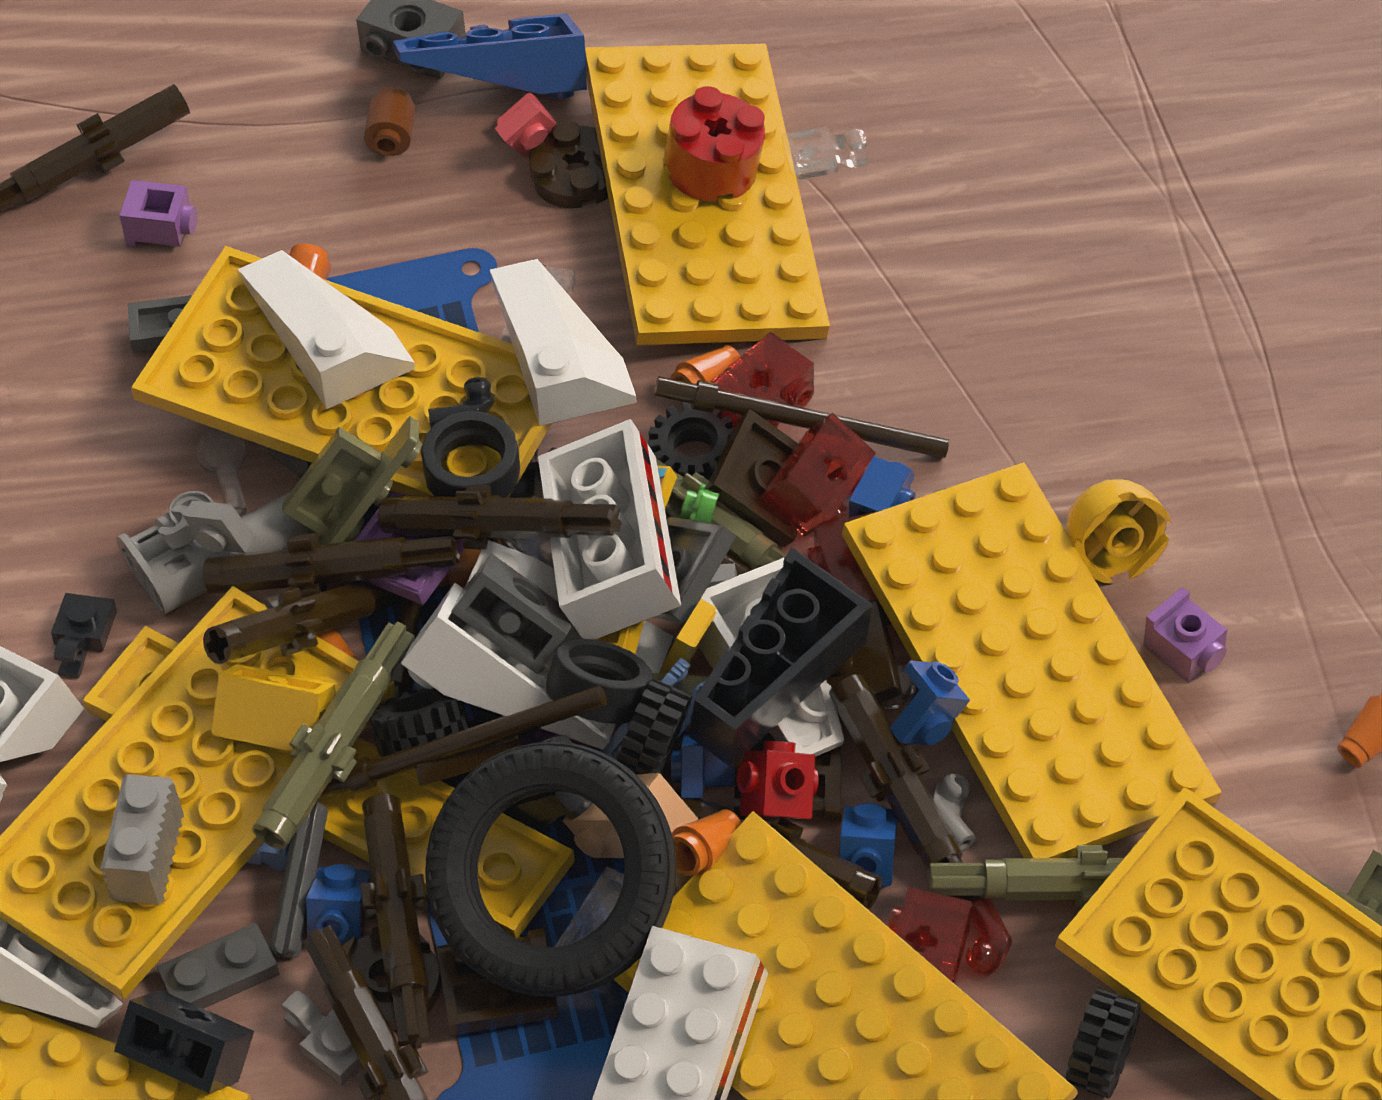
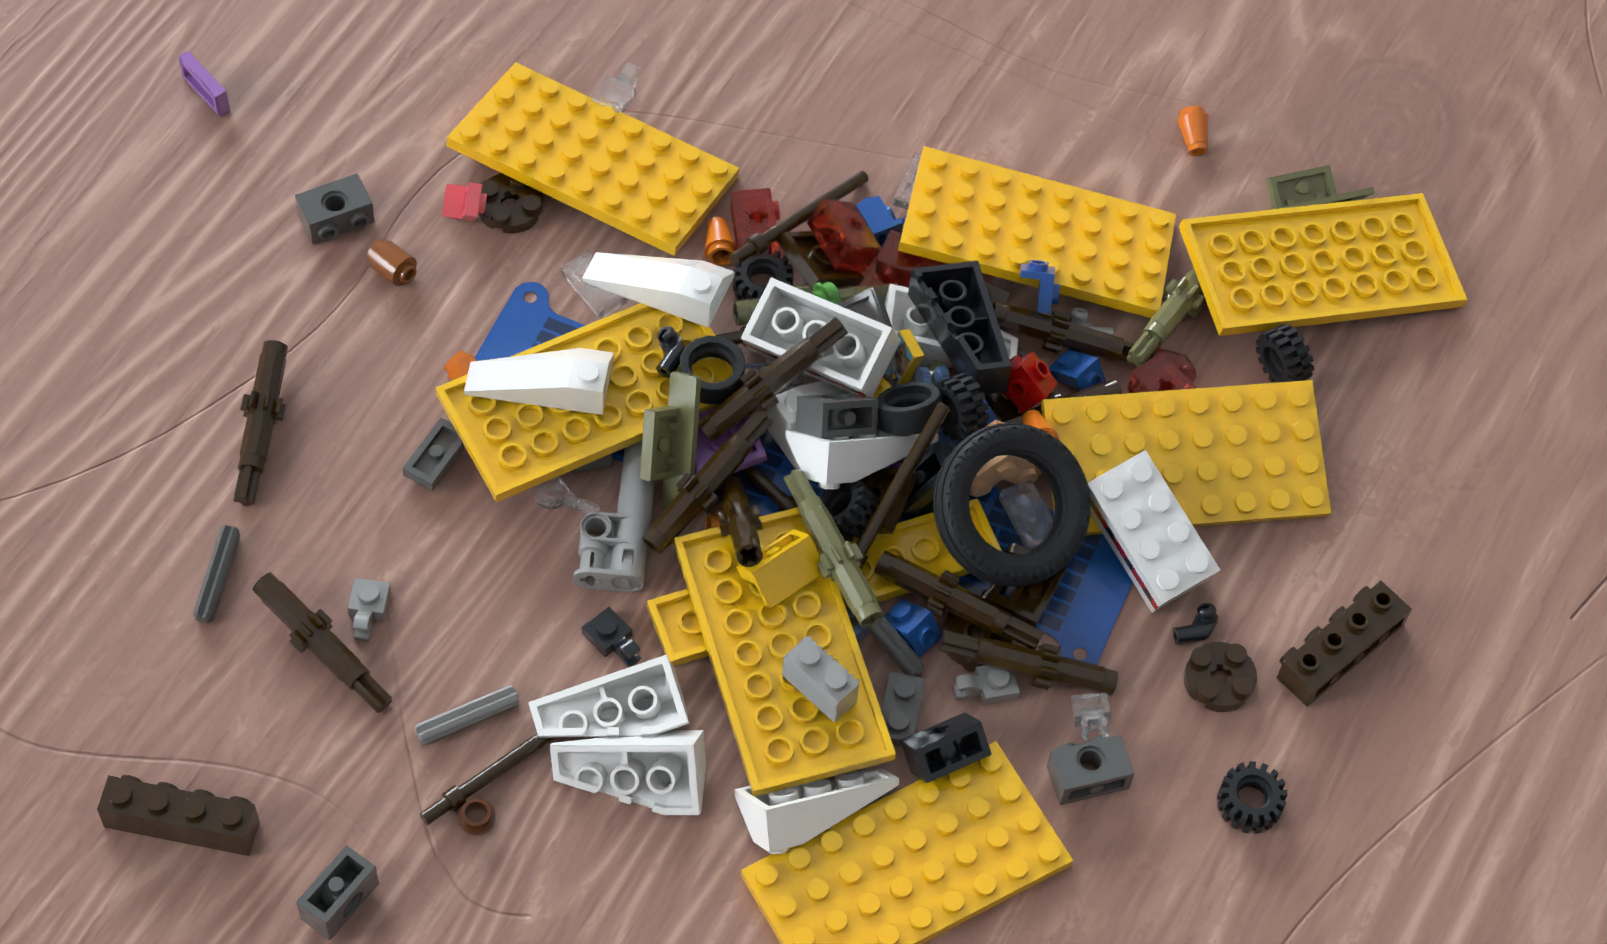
camera: 60 degrees left, 5 degrees up
medium lavender brick [119,180,197,247] -> none
light grey plate [158,500,255,553] -> none
blue wedge [393,13,587,99] -> none
red brick [663,86,765,201] -> none
yellow cylinder [1066,479,1171,583] -> none
medium lavender brick [1143,587,1227,683] -> none

